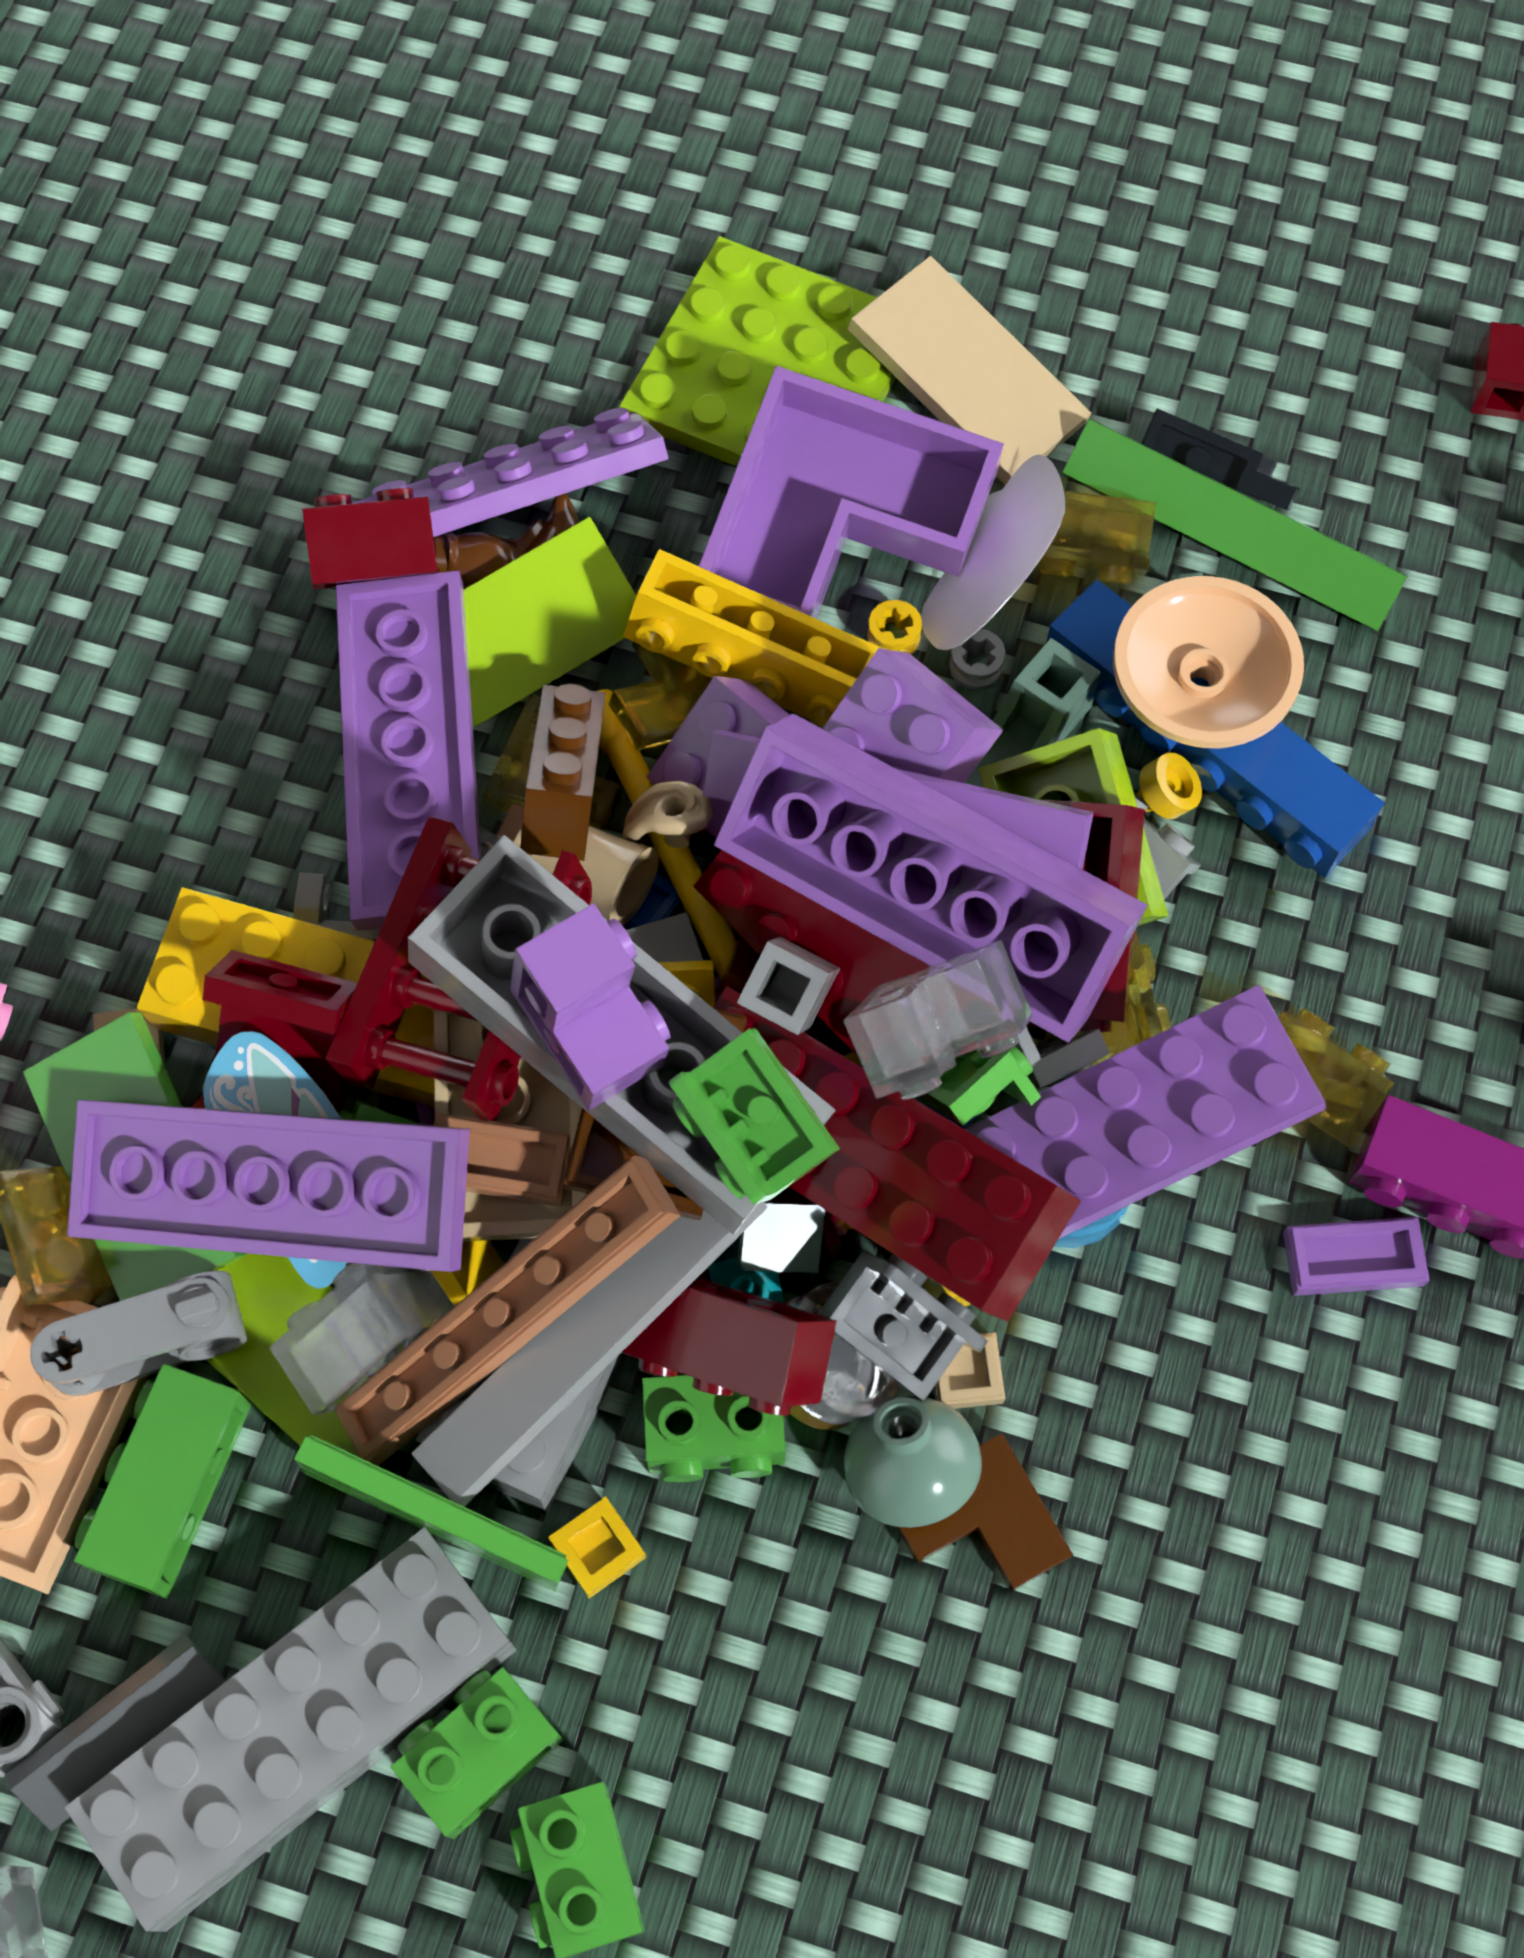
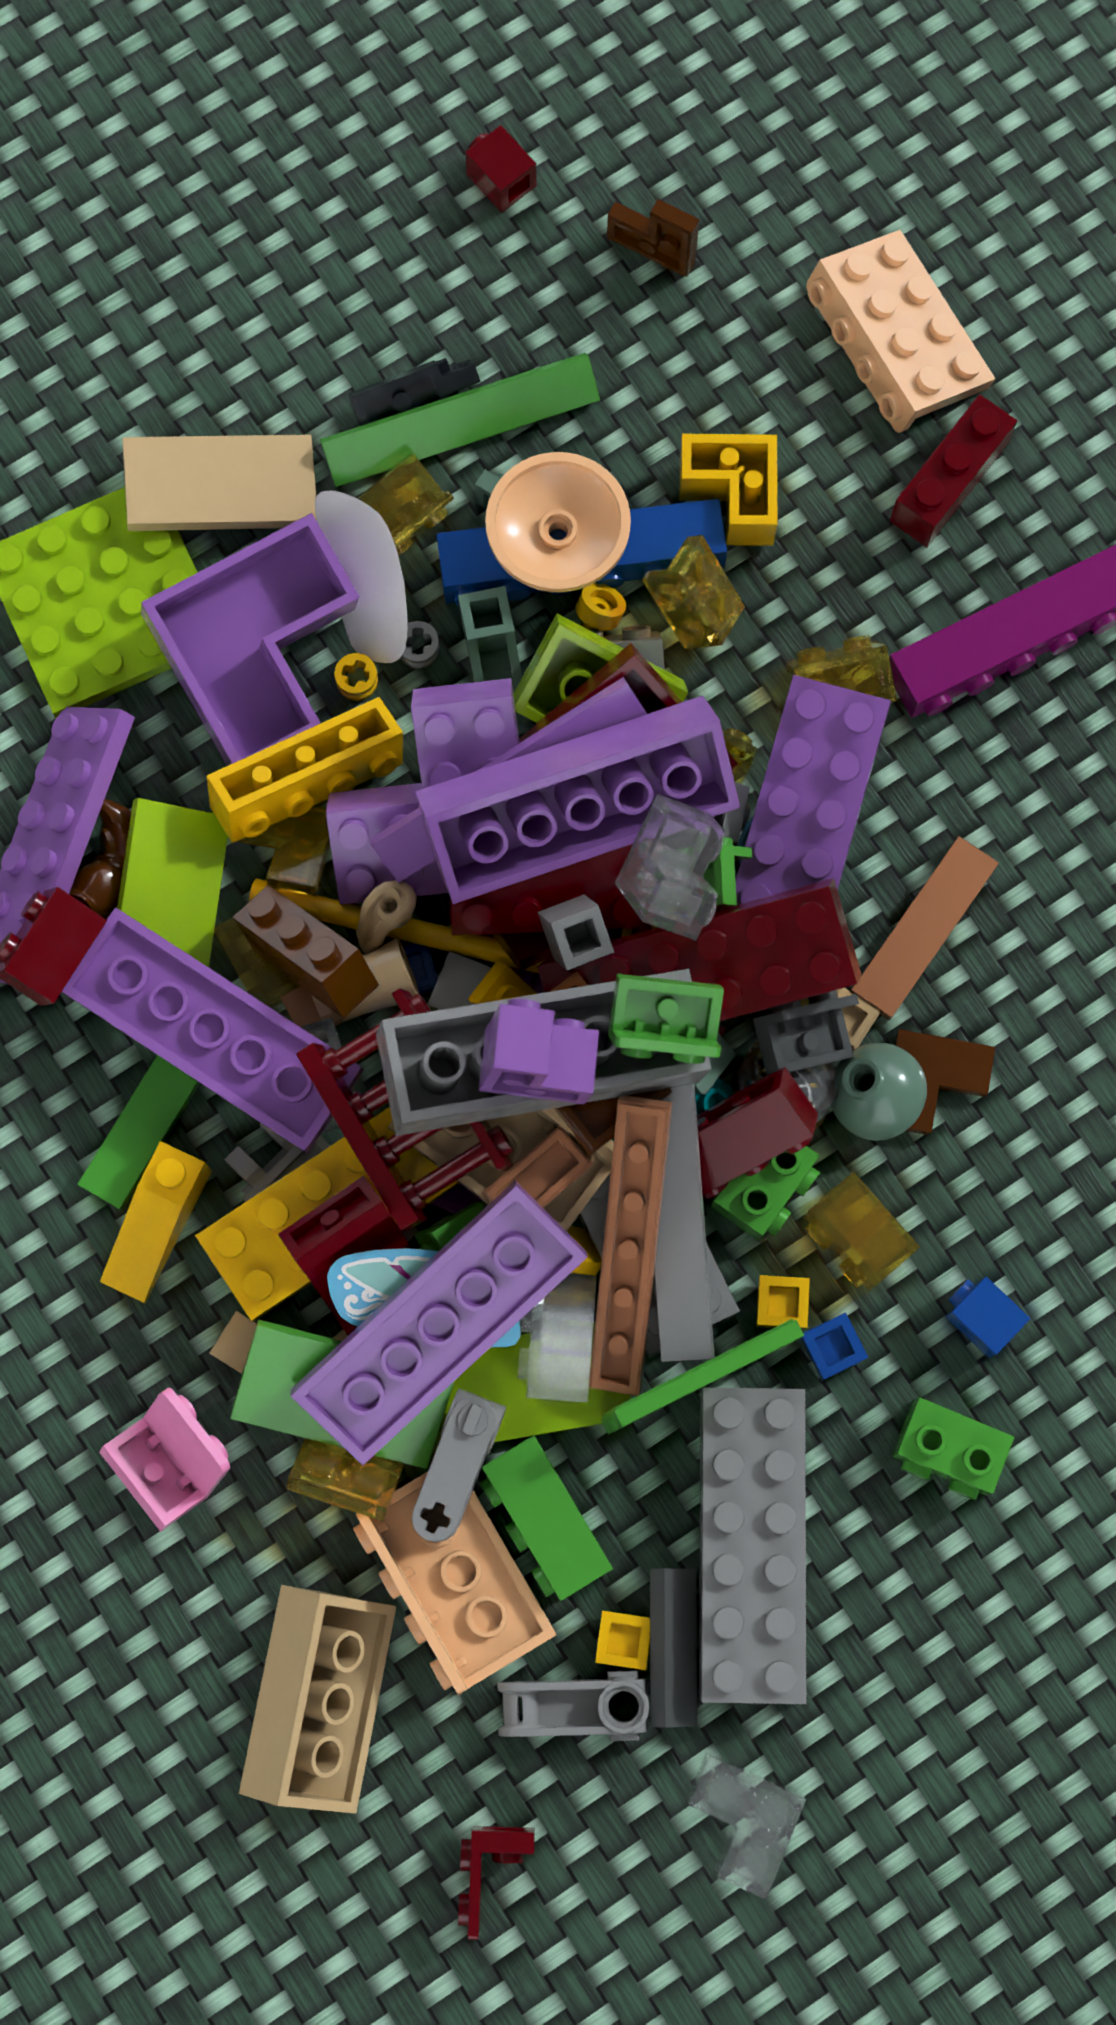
camera: 50 degrees left, 10 degrees up
bright green brick [390,1667,563,1840] -> none
medium lavender tile [1283,1217,1430,1296] -> none
none -> bright green tile [77,1055,200,1211]
none -> yellow slope [100,1141,212,1304]
none -> yellow plate [595,1610,650,1670]
none -> clear yellow bracket [642,535,745,649]
none -> yellow brick [679,434,778,546]
none -> blue plate [801,1312,869,1381]
none -> clear yellow brick [804,1172,920,1291]
none -> nougat tile [851,836,999,1021]
none -> blue brick [945,1276,1031,1358]

